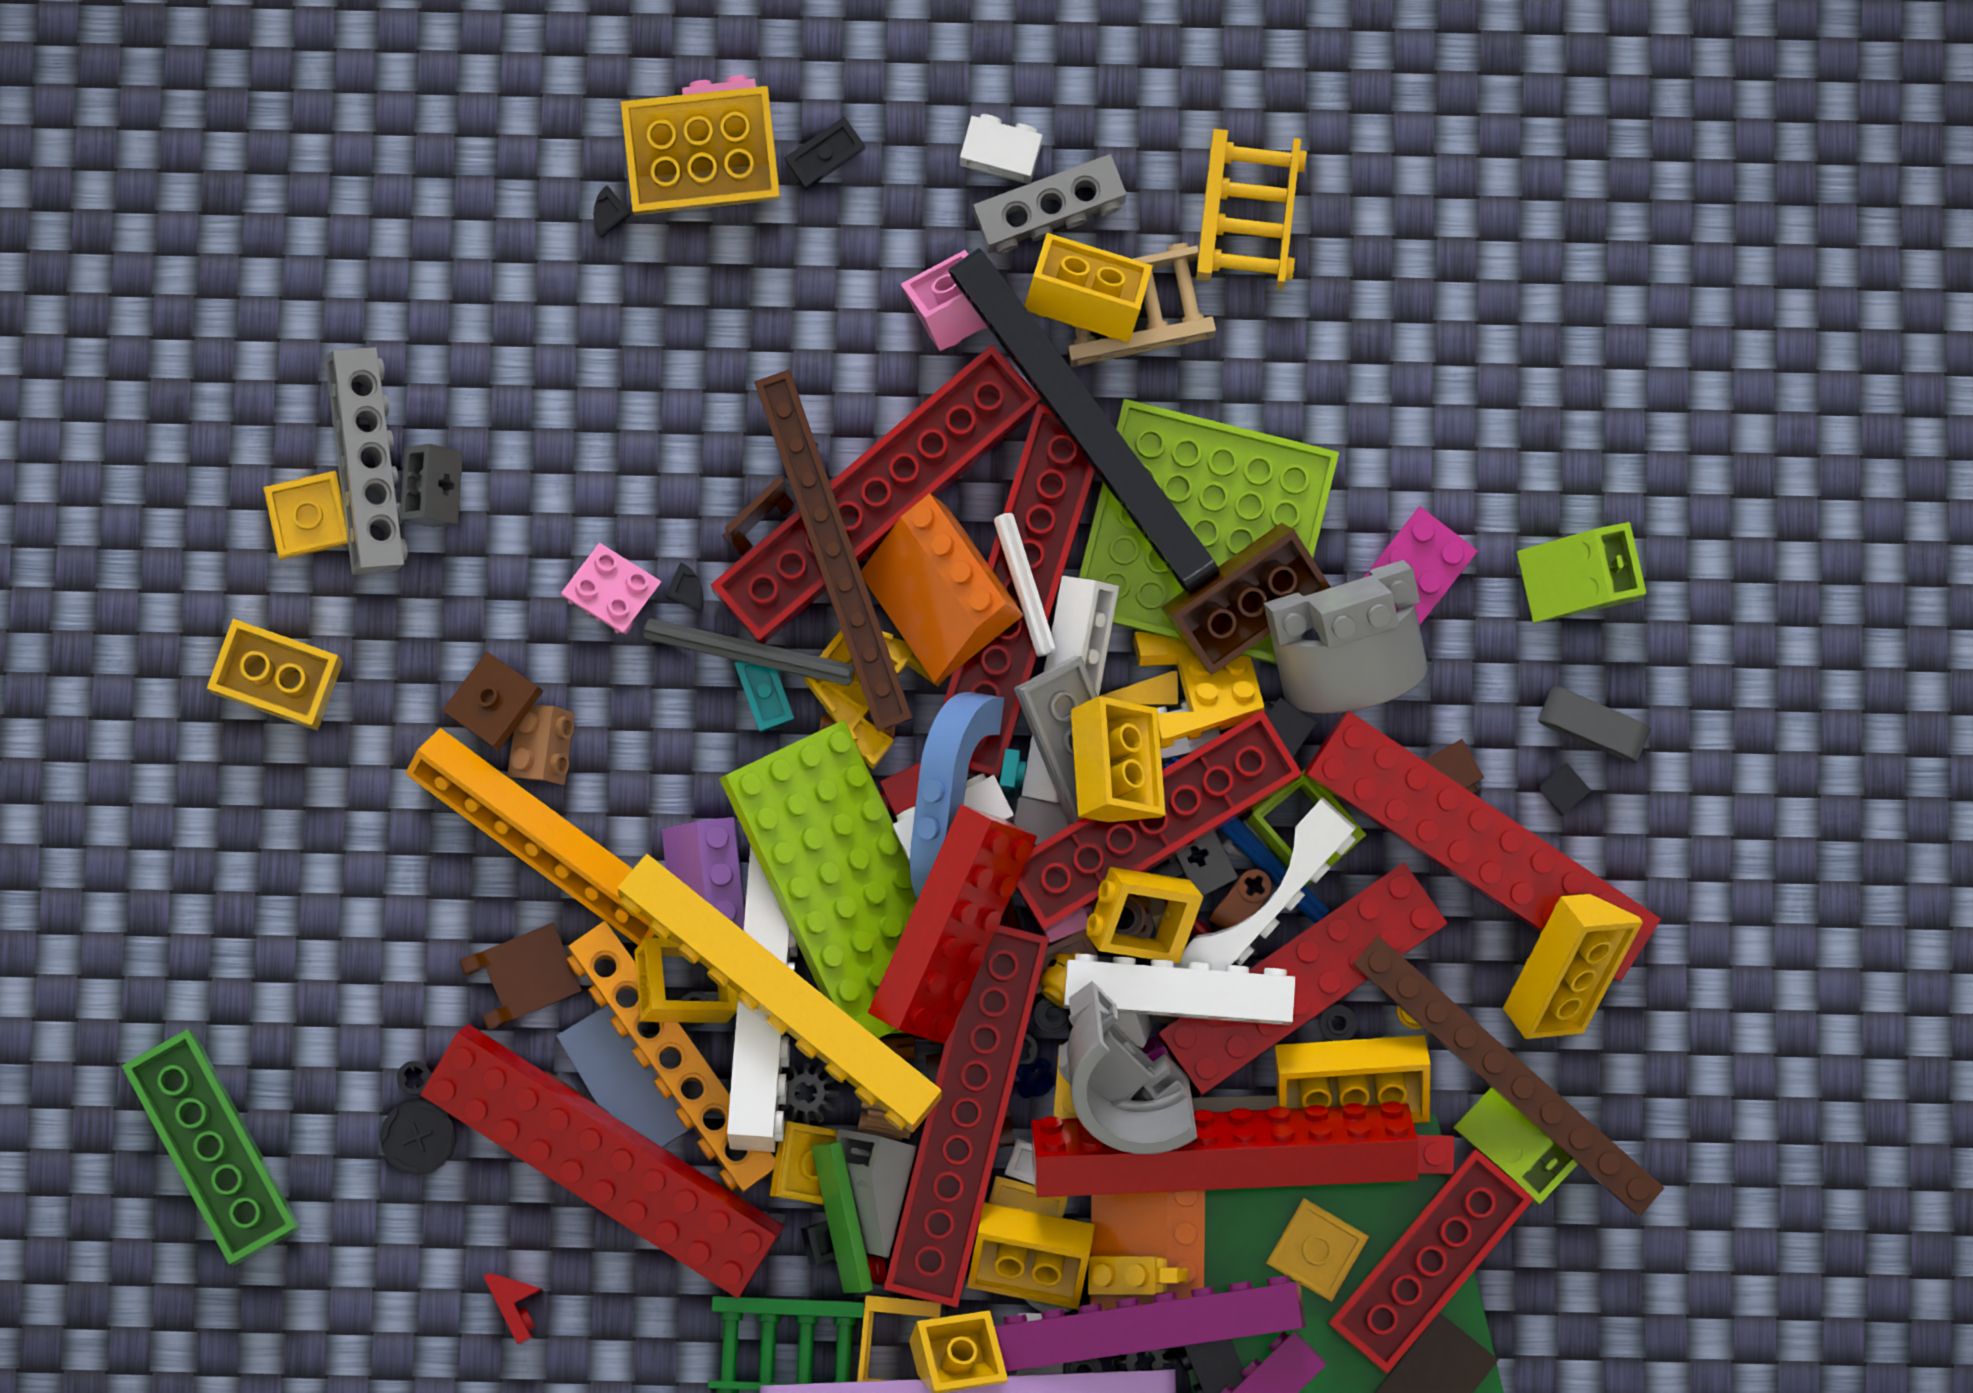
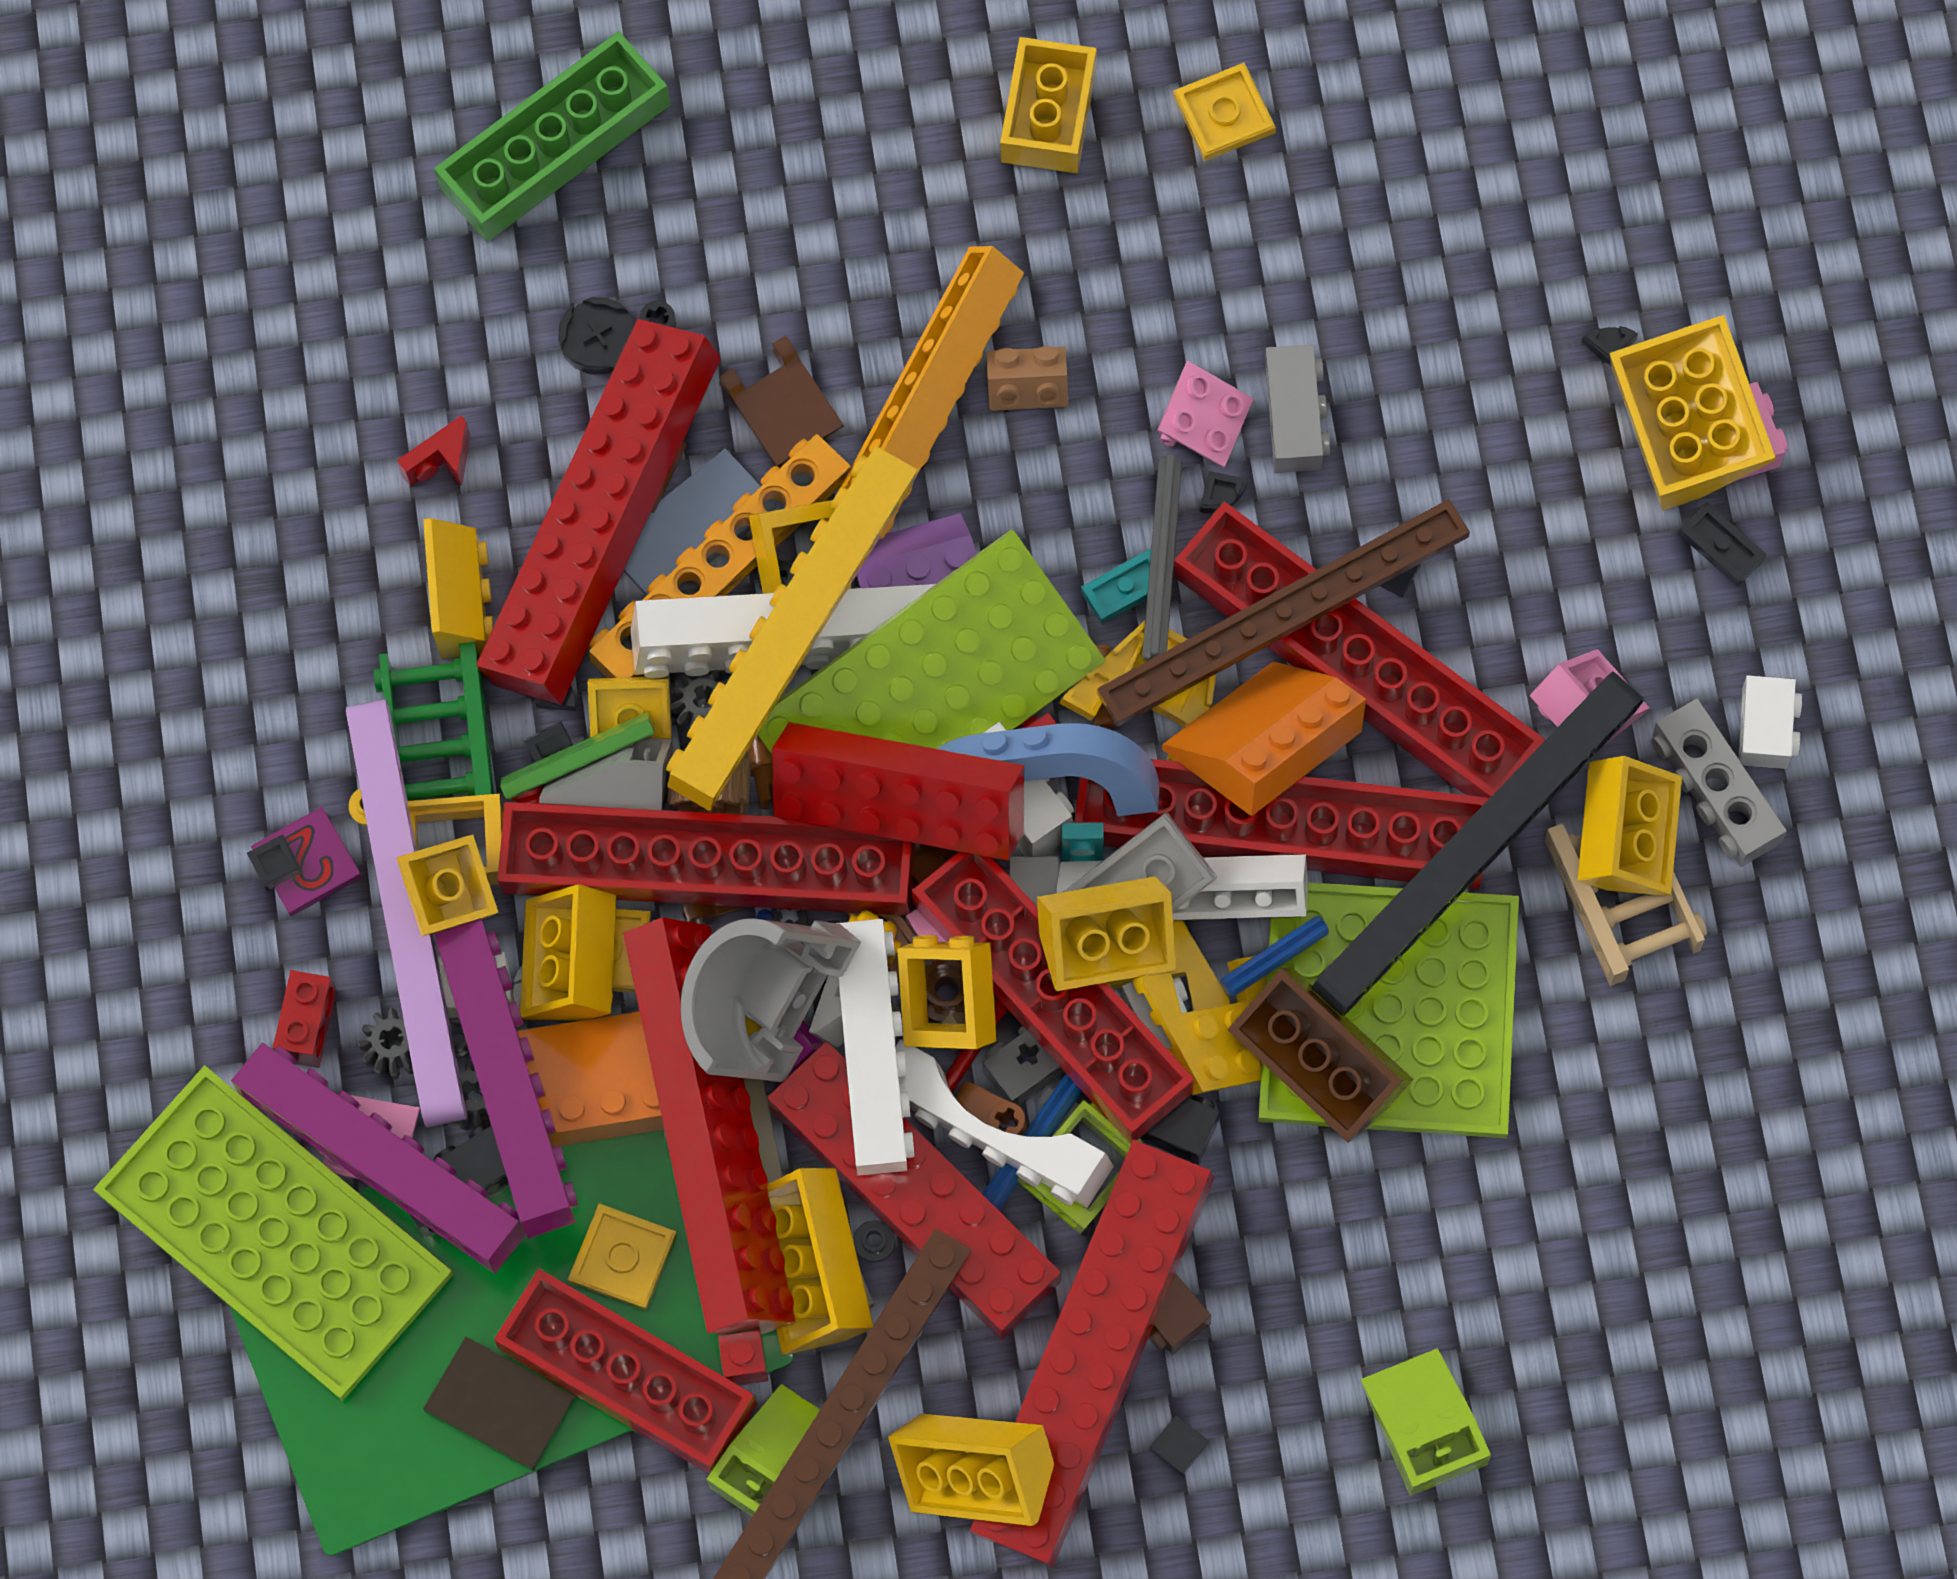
camera: 85 degrees right, 10 degrees down
light grey brick [325,347,408,575] -> none
dark grey brick [400,444,463,527] -> none
reddish brown plate [442,652,543,751] -> none
reddish brown flag [722,476,795,556] -> none
white axle [994,513,1055,657] -> none
yellow hinge [1088,1256,1188,1295] -> none
yellow fence [1196,129,1307,290] -> none
light grey piece [1264,560,1428,714] -> none
dark pink plate [1363,506,1478,626] -> none
dark grey beam [1537,686,1651,763] -> none
none -> yellow slope [423,518,494,659]
none -> blue axle [1220,916,1329,997]
none -> light grey brick [1265,344,1330,473]

